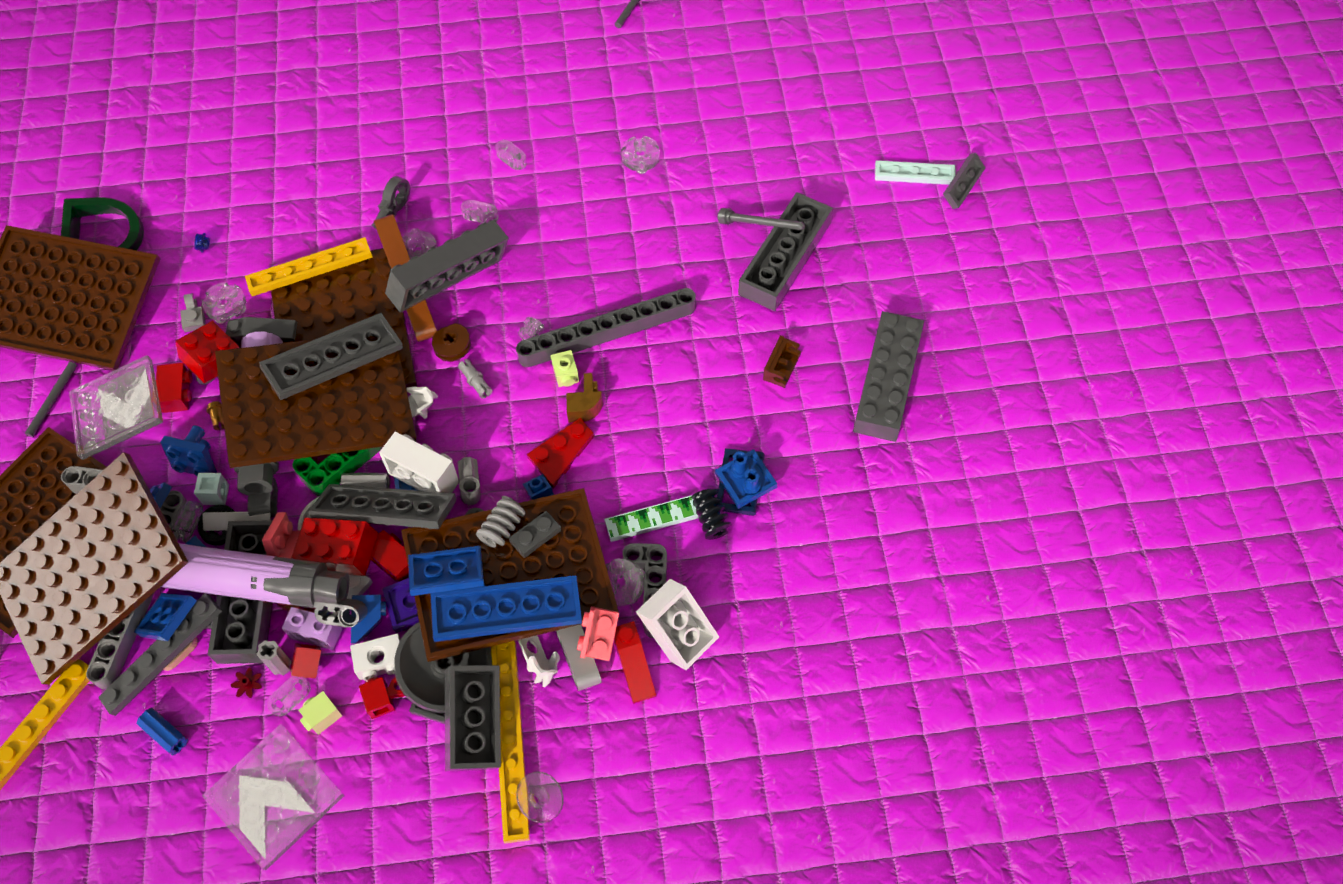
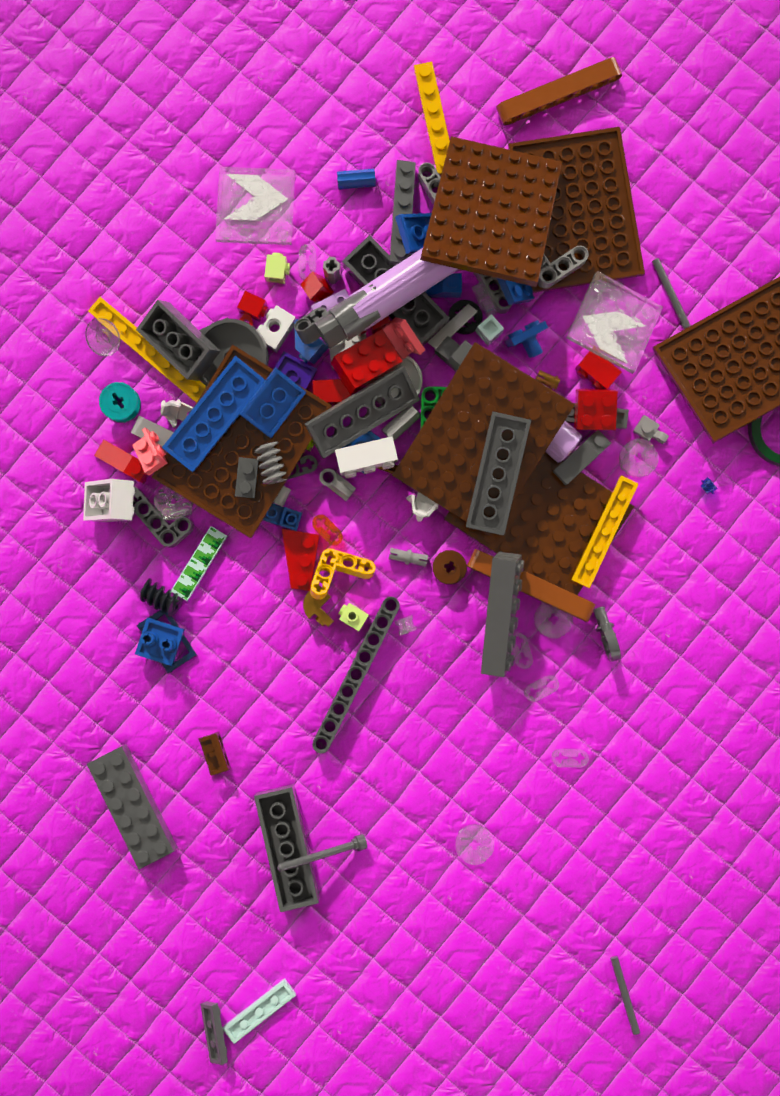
camera: 130 degrees right, 25 degrees up
dark red plant [231,667,262,698] -> none
none -> teal piece [99,382,141,423]
none -> yellow beam [310,548,376,600]
none -> clear orange beam [312,514,343,546]

